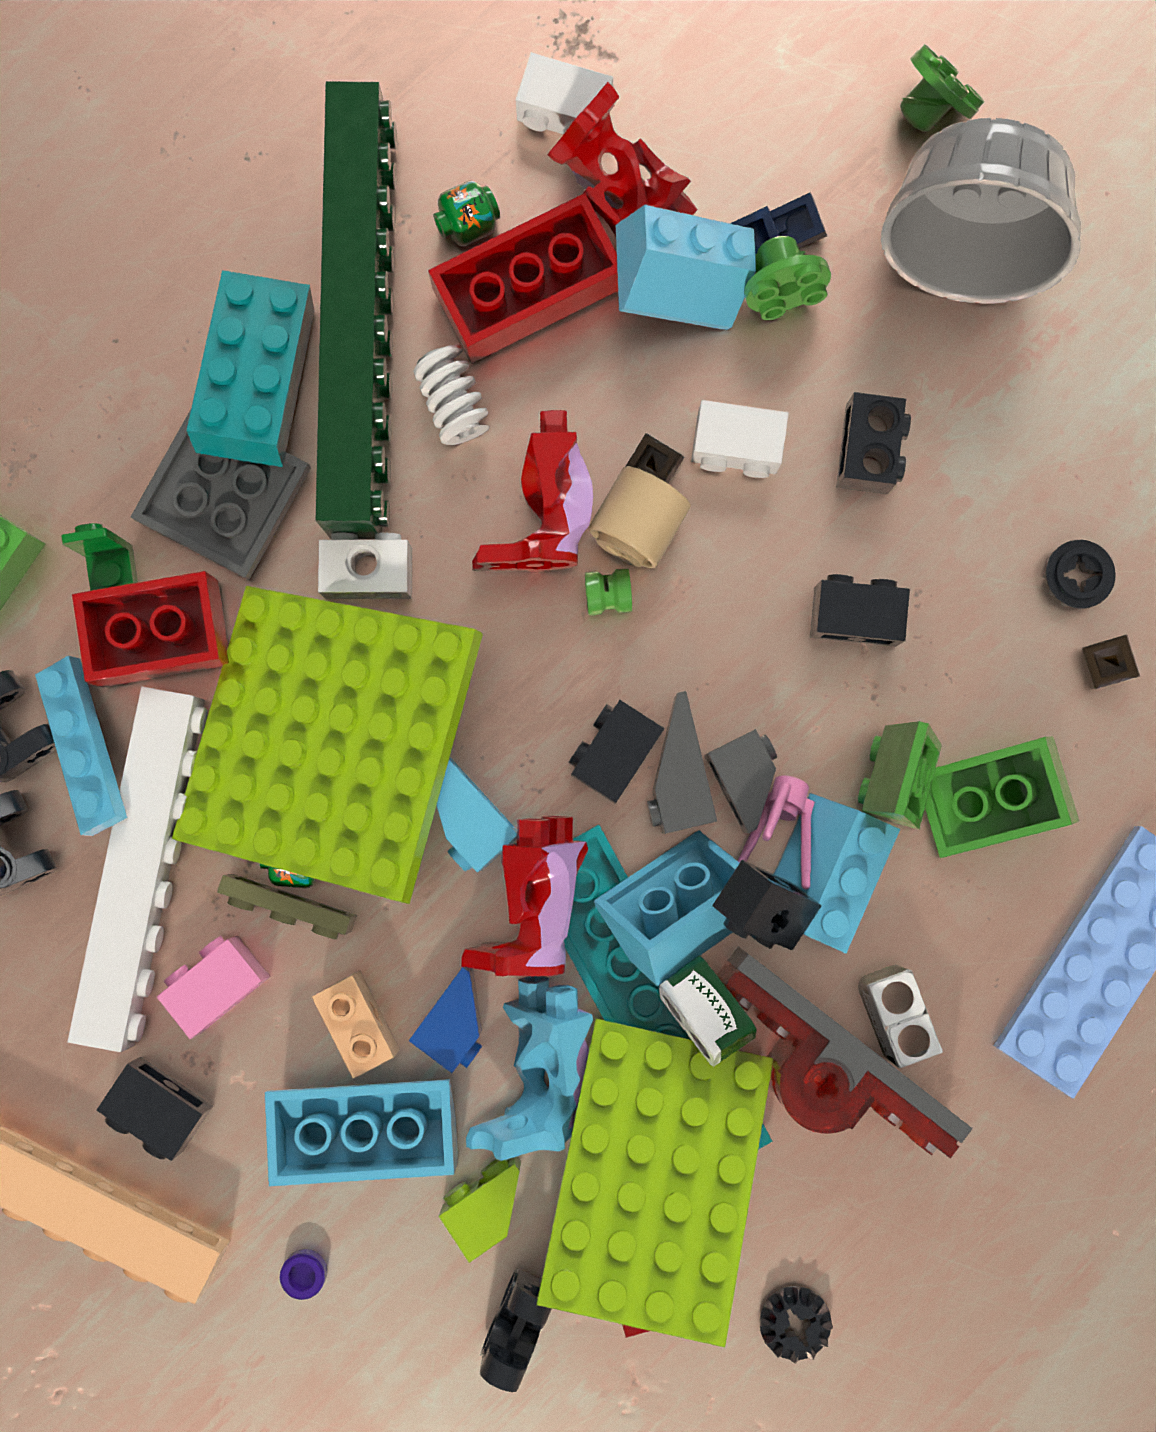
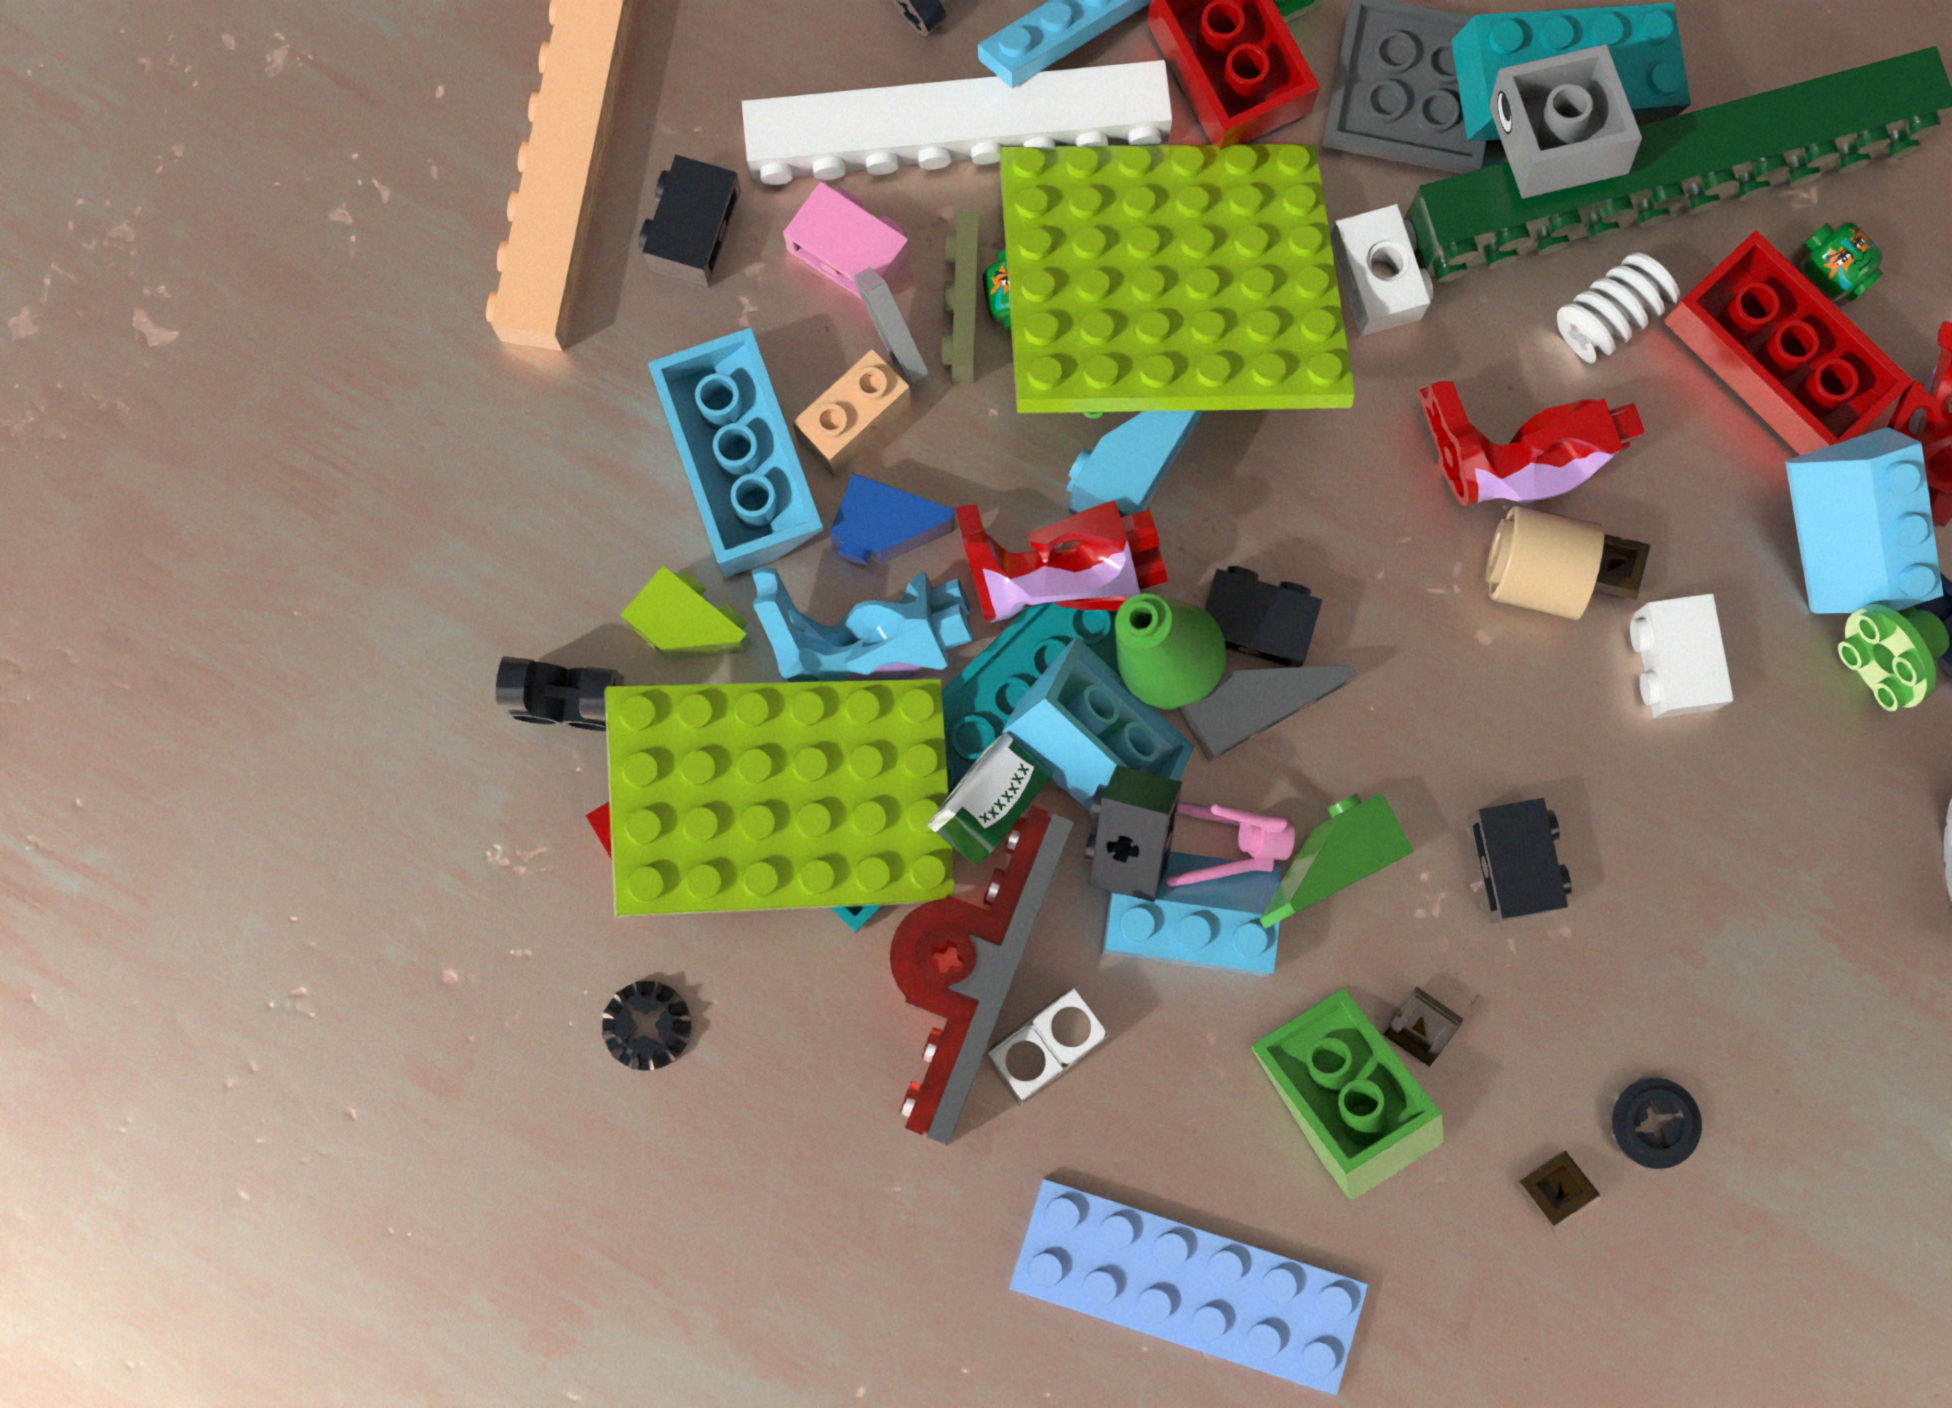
camera: 75 degrees right, 5 degrees down
dark purple tile [280,1249,327,1300] -> none
bright green wheel [585,568,632,616] -> none
dark grey slope [704,729,777,833] -> none
black brick [836,392,911,494] -> none
bright green slope [858,721,942,829] -> none
none -> light grey tile [854,267,929,383]
none -> bright green cone [1115,593,1227,710]
none -> bright green slope [1260,793,1414,929]
none -> dark brown tile [1383,986,1463,1067]
none -> light grey brick [1489,44,1642,199]

